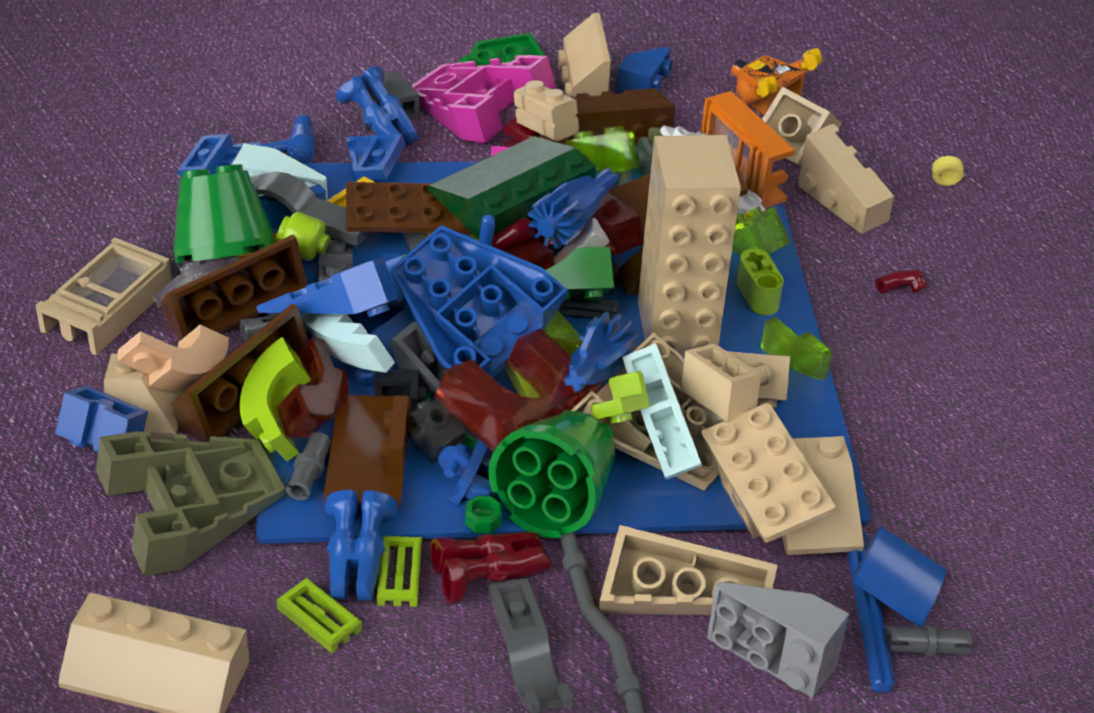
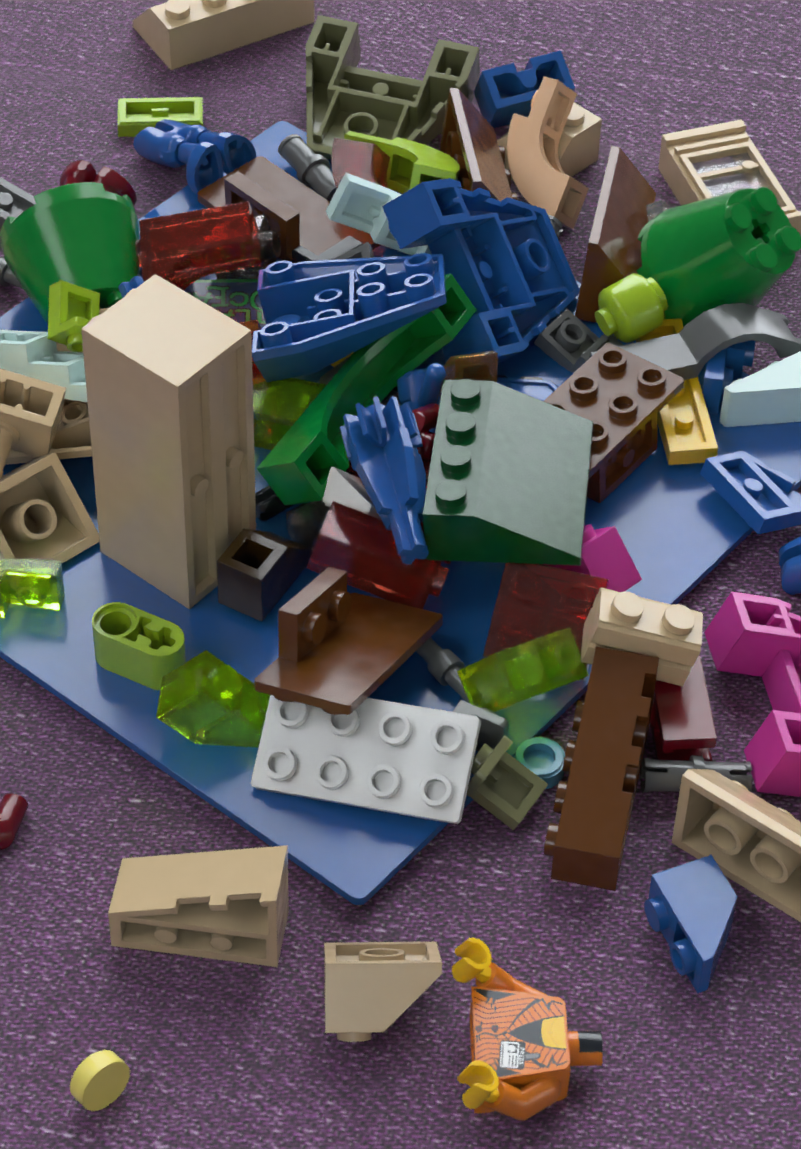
camera: 135 degrees right, 5 degrees up
lime tile [377,536,422,607] -> none
orange door [701,91,795,208] -> none

